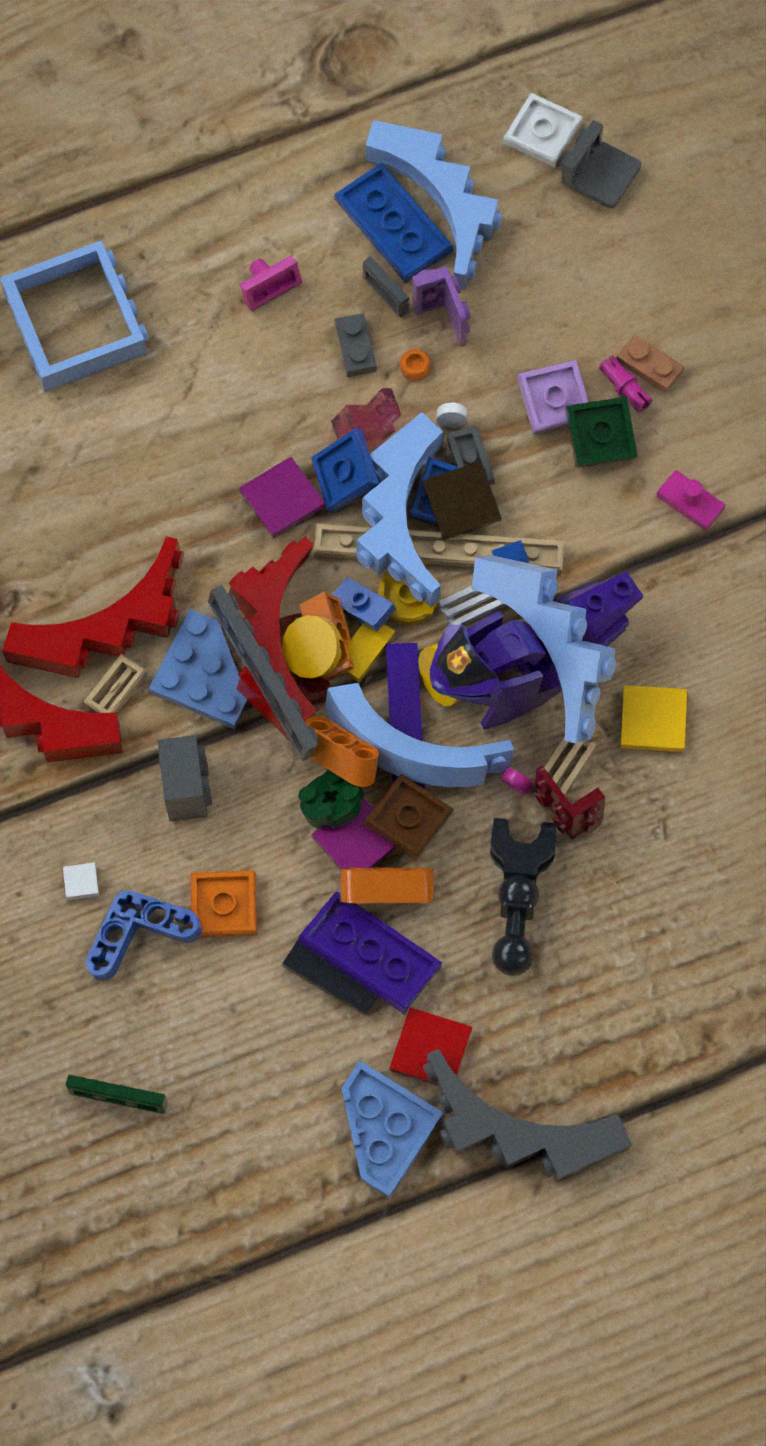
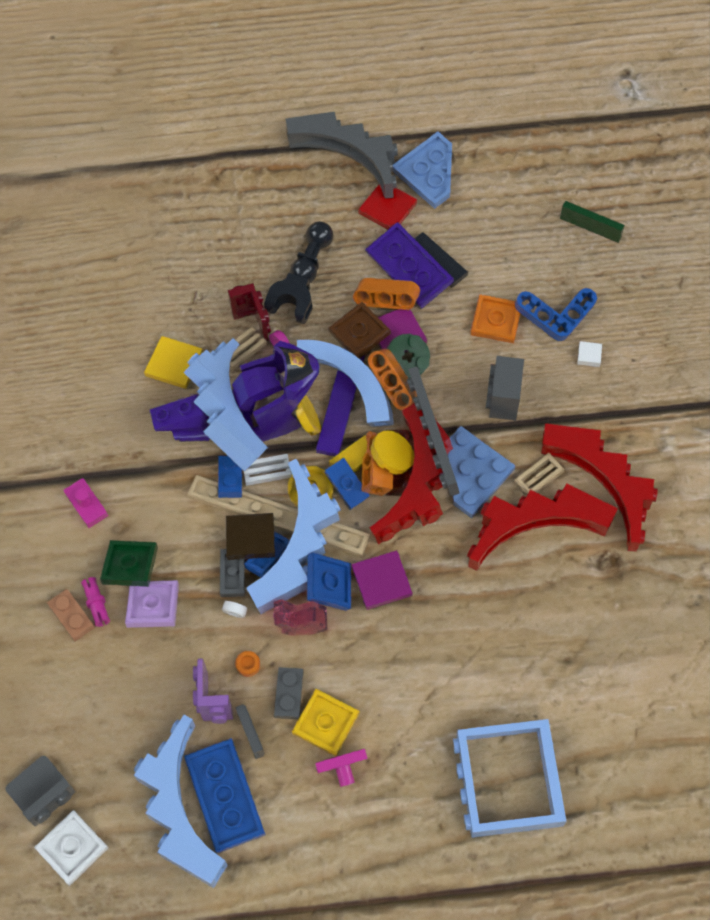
camera: 165 degrees left, 5 degrees down
none -> yellow tile [292,689,360,757]

